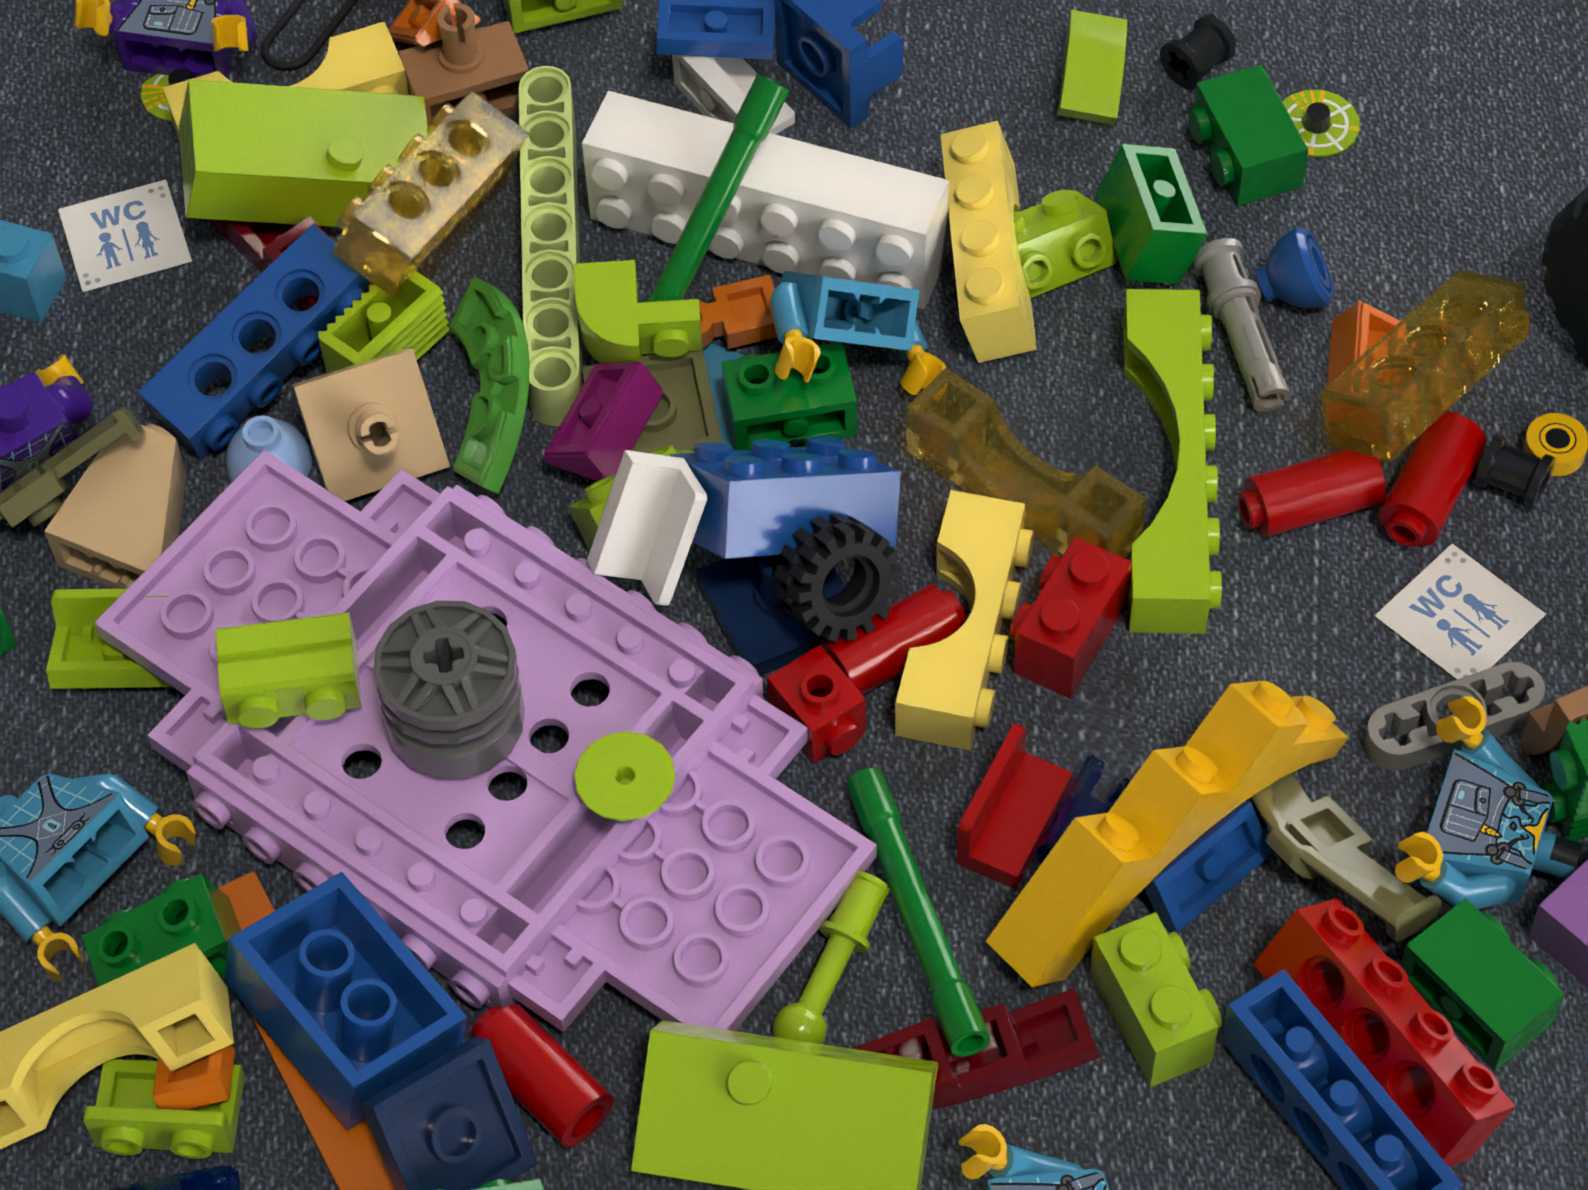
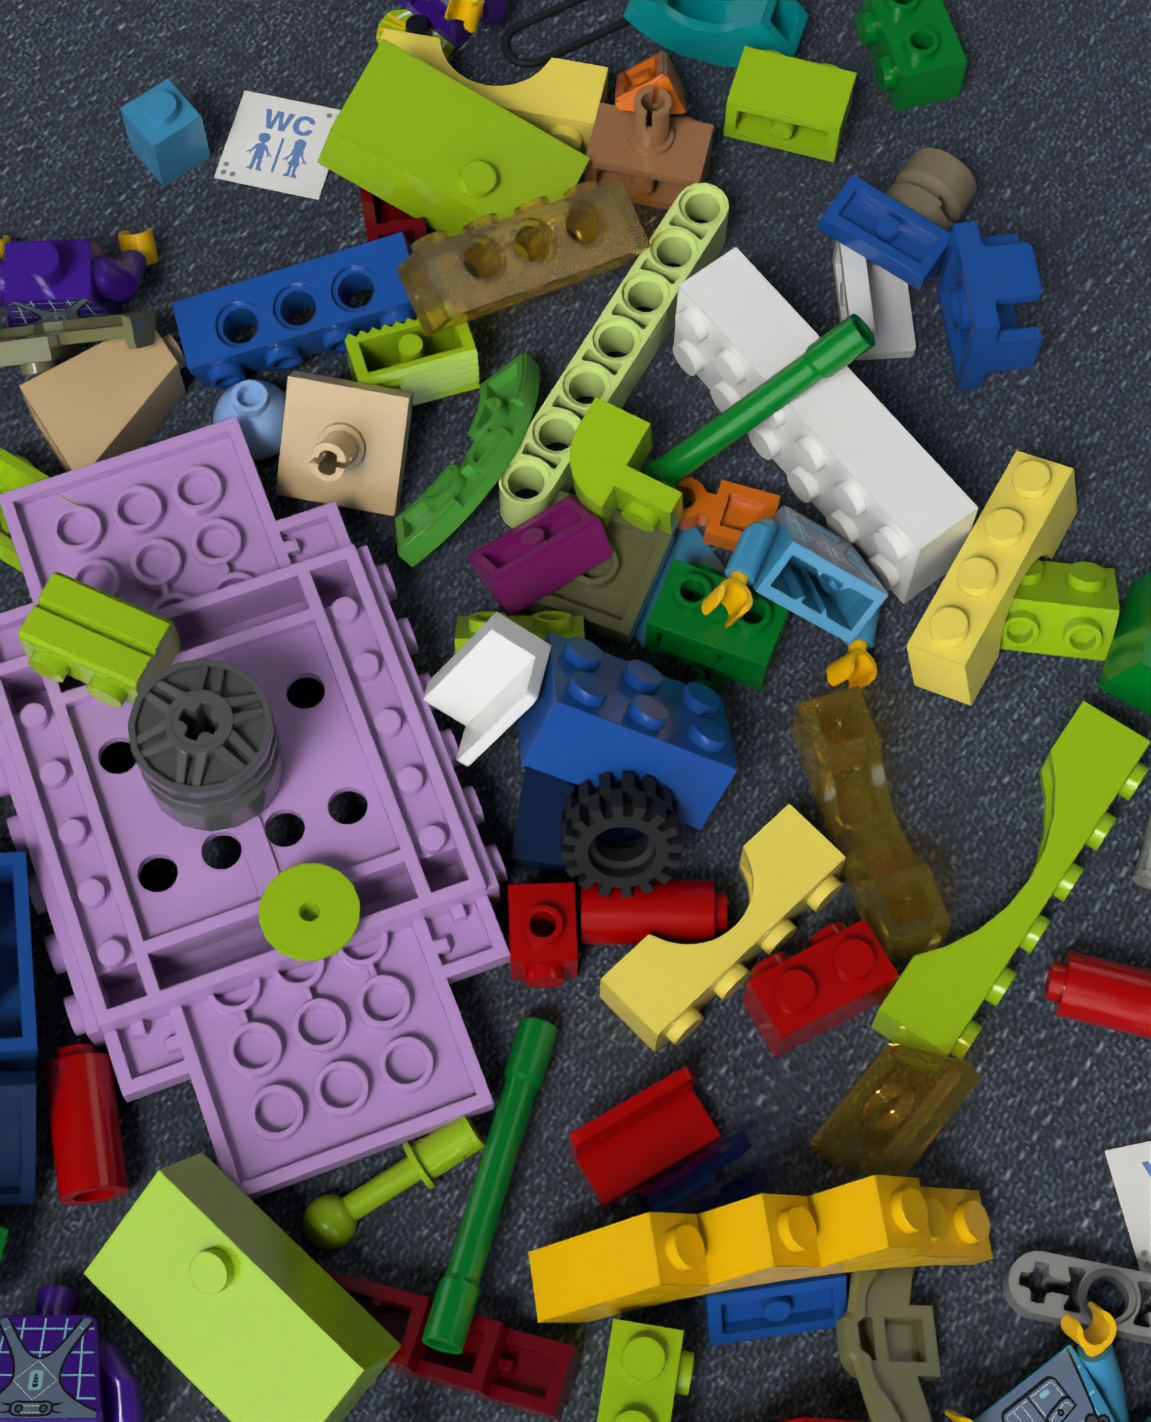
camera: 30 degrees right, 10 degrees up
none -> clear yellow tile [809,1042,982,1177]

